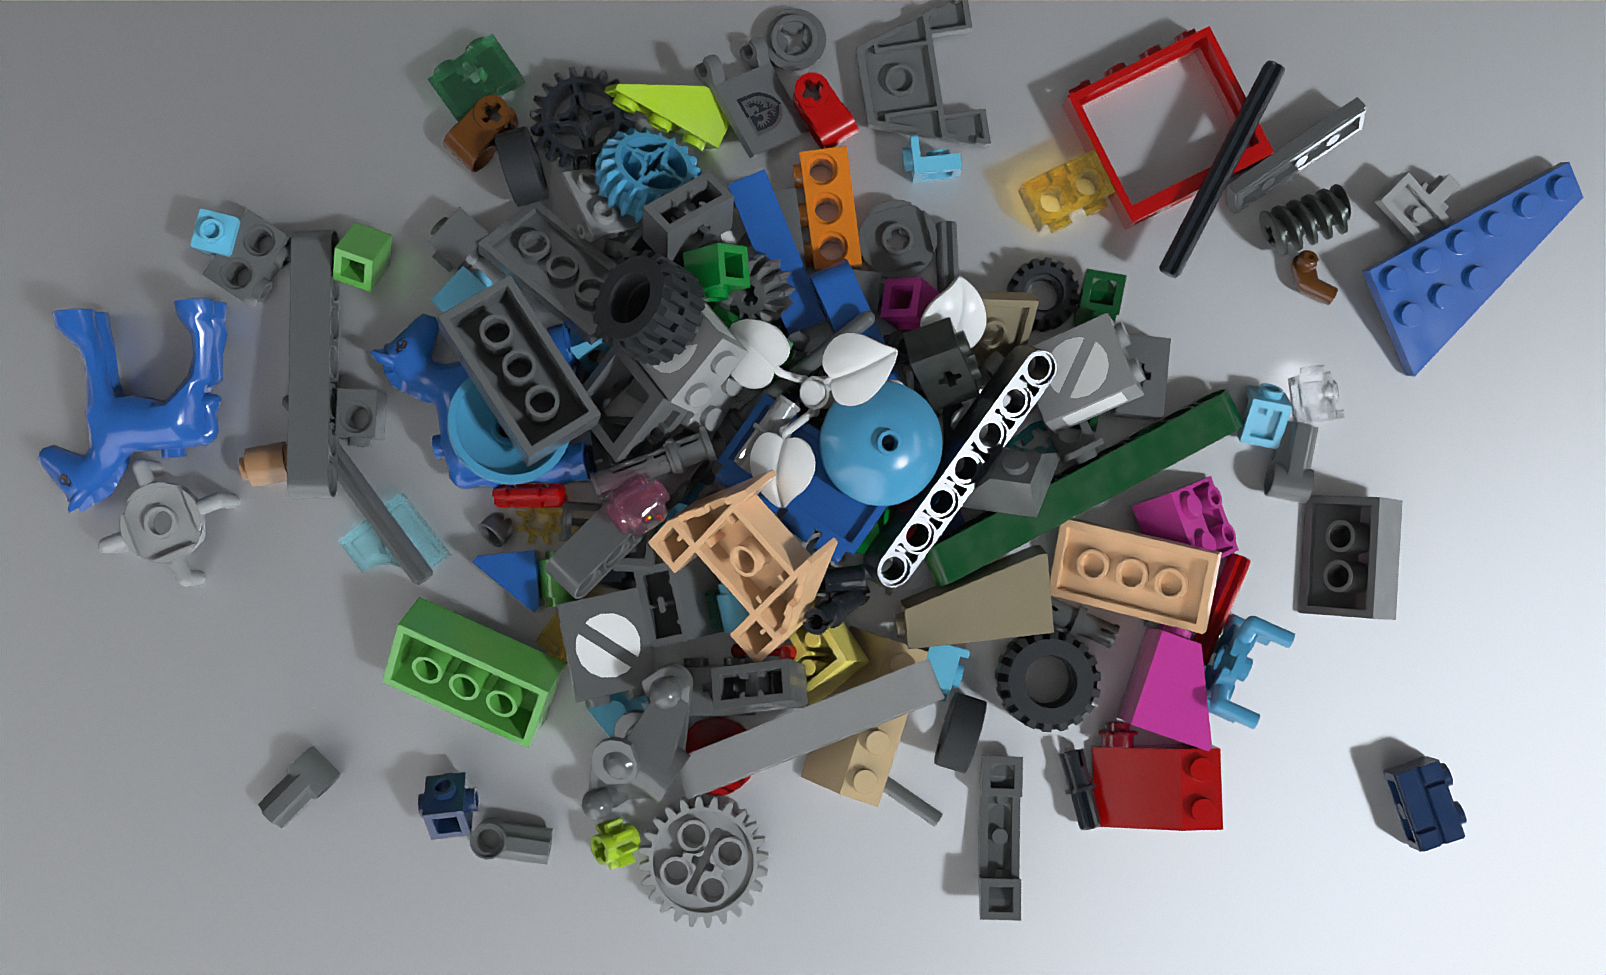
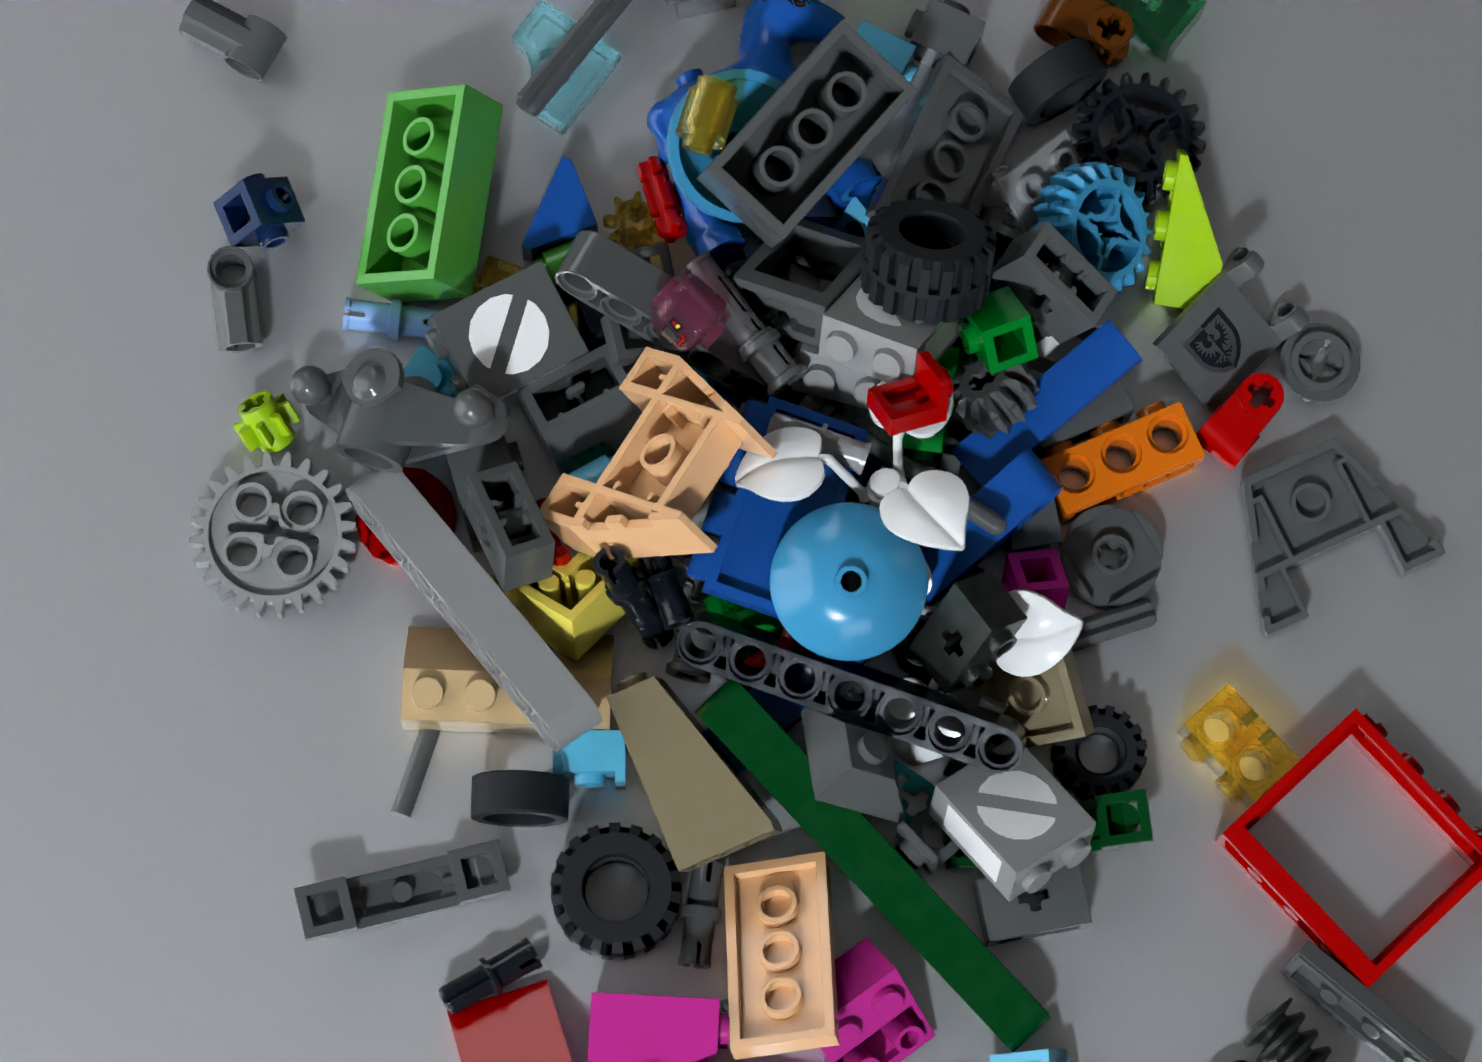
camera: 70 degrees right, 10 degrees down
dark grey hinge [478,512,514,547] -> none
medium azure bracket [902,135,962,183] -> none
dark red plate [1098,721,1138,748] -> none
black axle [1159,60,1285,279] -> none
none -> light blue pin [343,297,444,340]
none -> clear yellow brick [675,75,739,156]
none -> red bracket [867,351,953,436]

